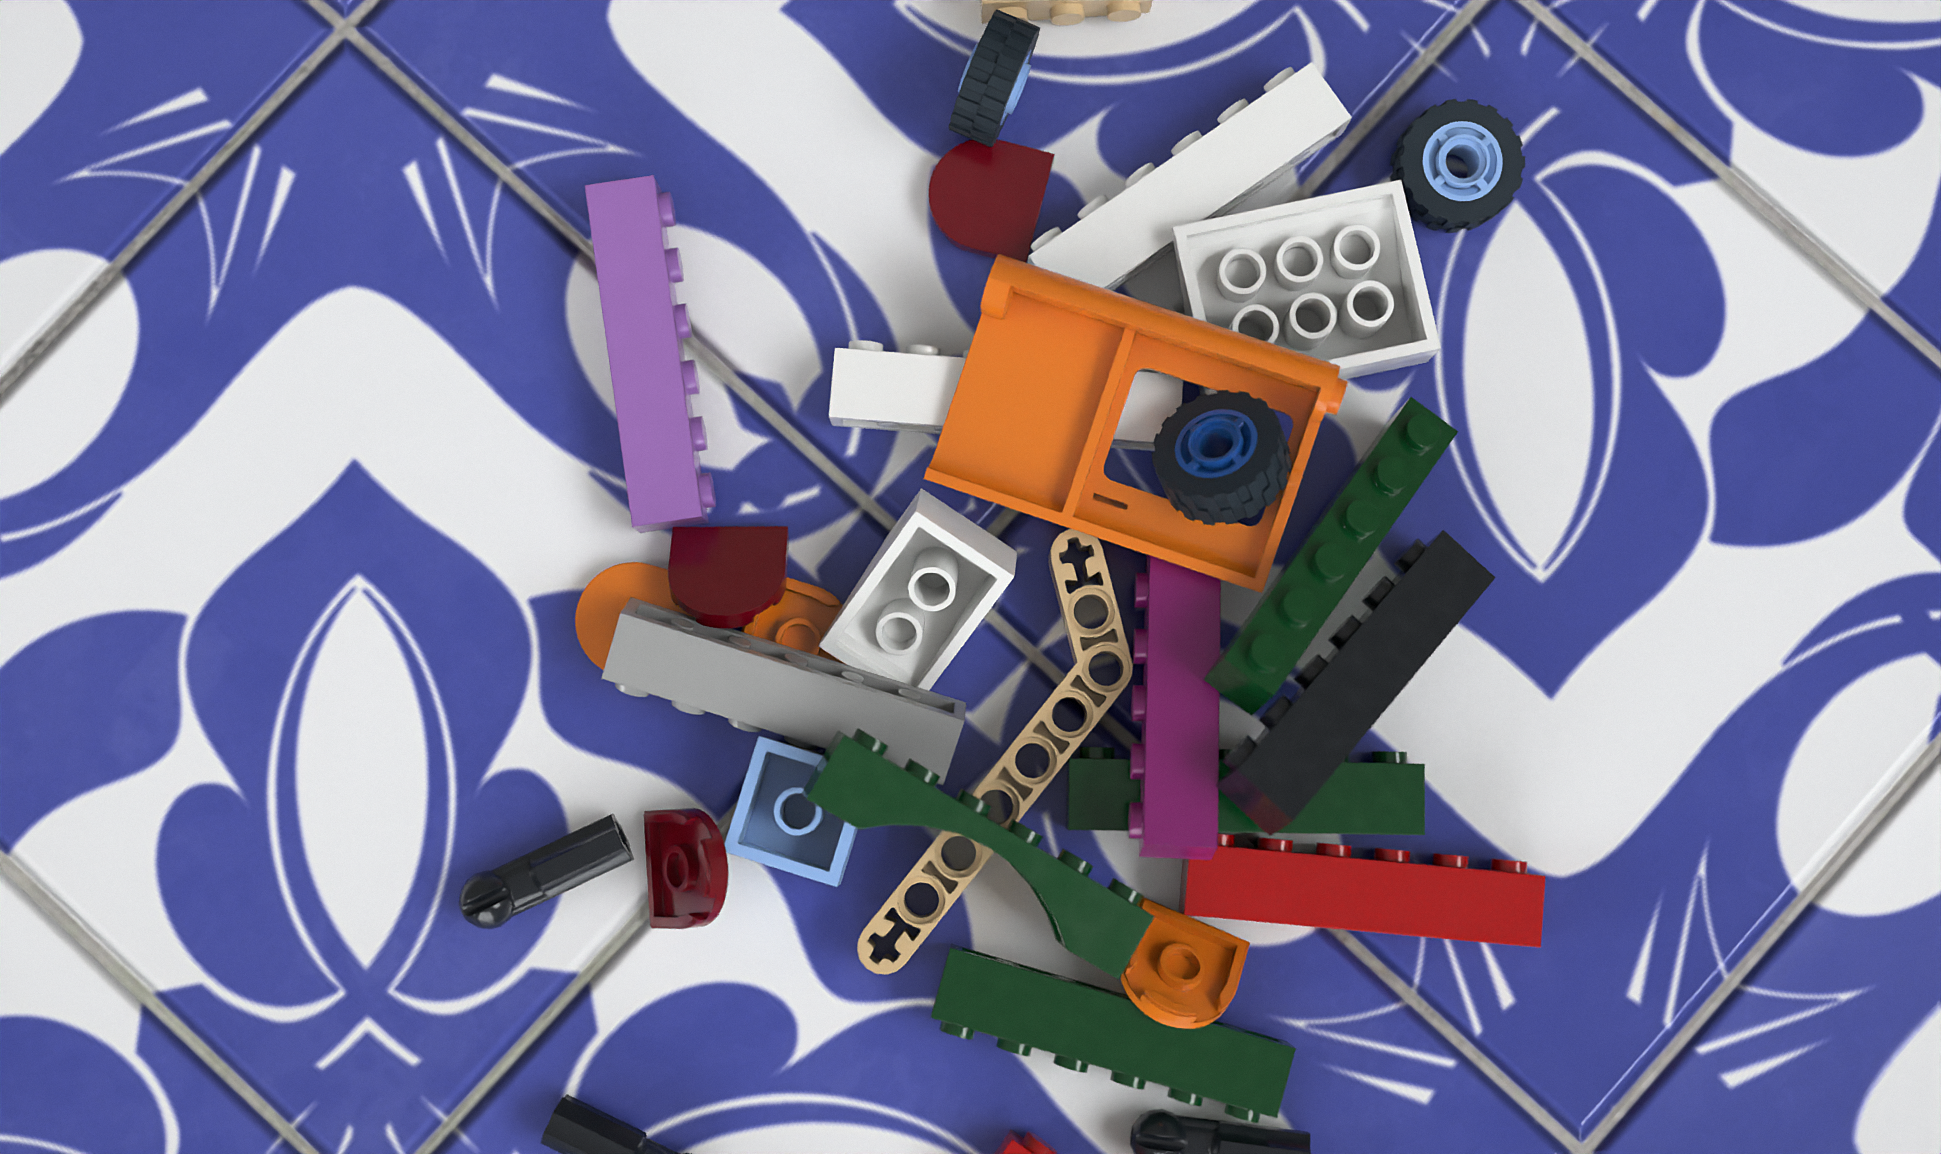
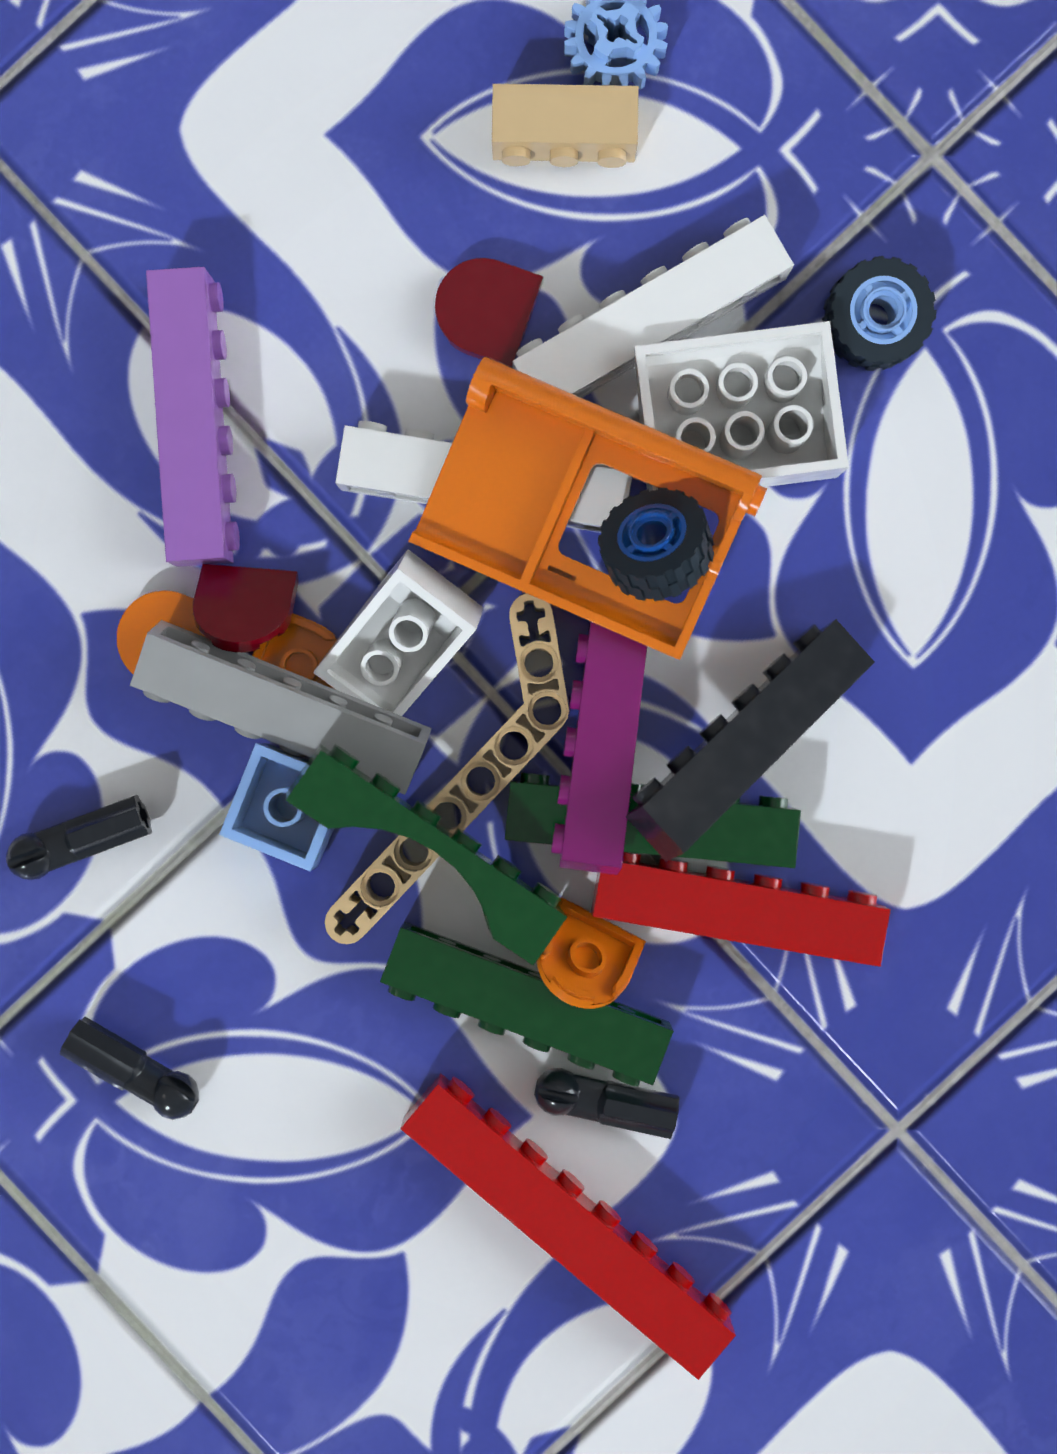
camera: 10 degrees right, 5 degrees up
dark red tile [643,808,728,929] -> none
black wheel [949,9,1040,147] -> none
dark green brick [1203,397,1458,716] -> none

